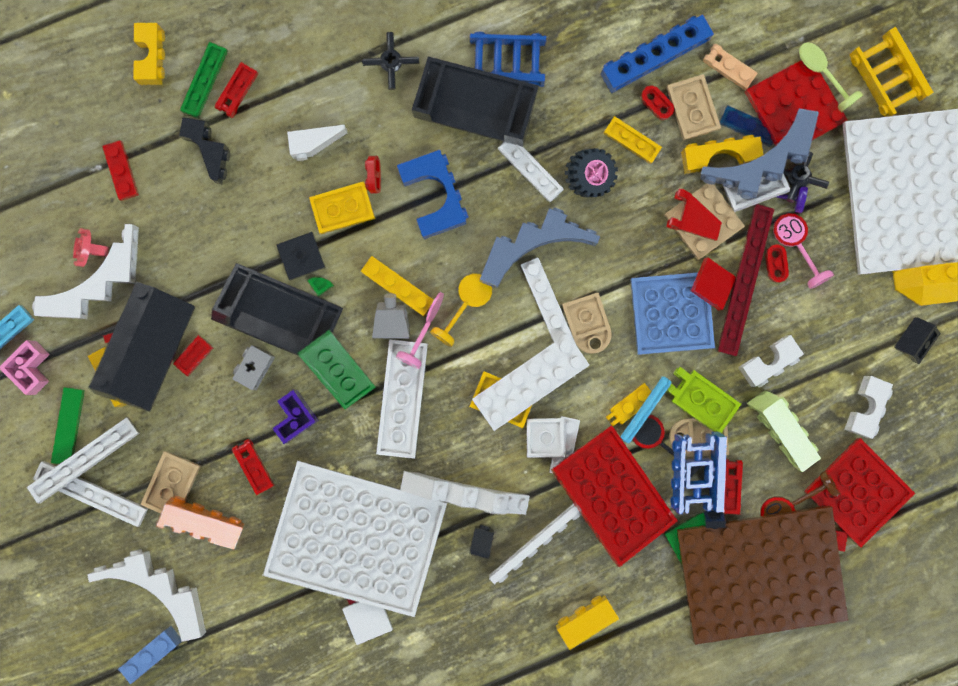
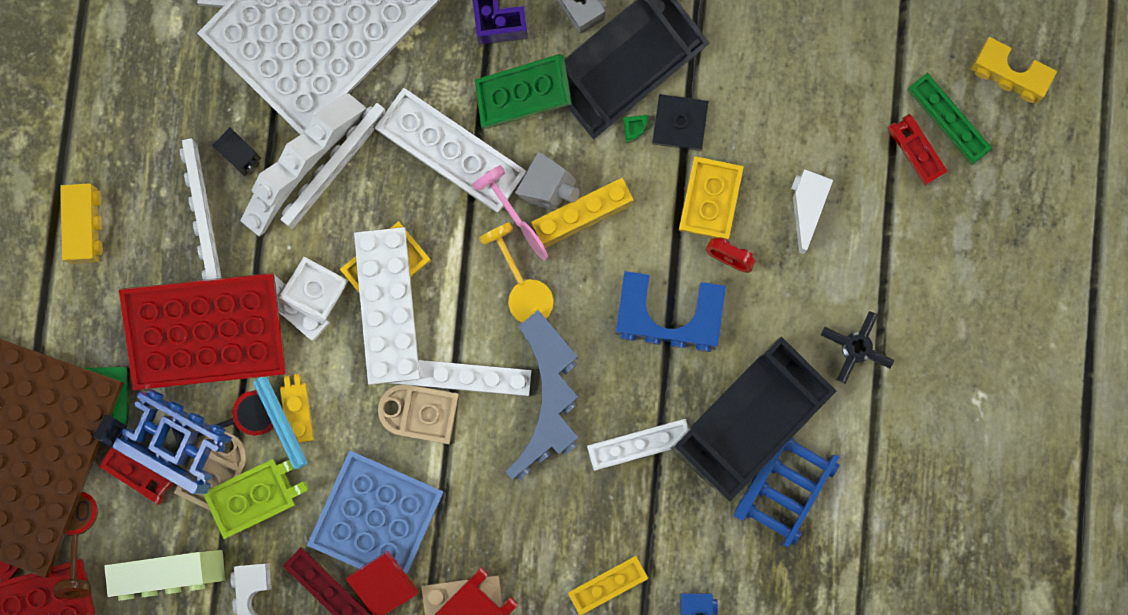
camera: 120 degrees right, 5 degrees down
black arch [179,117,230,185] -> none
black wheel [565,148,618,197] -> none
none -> white plate [280,103,386,230]

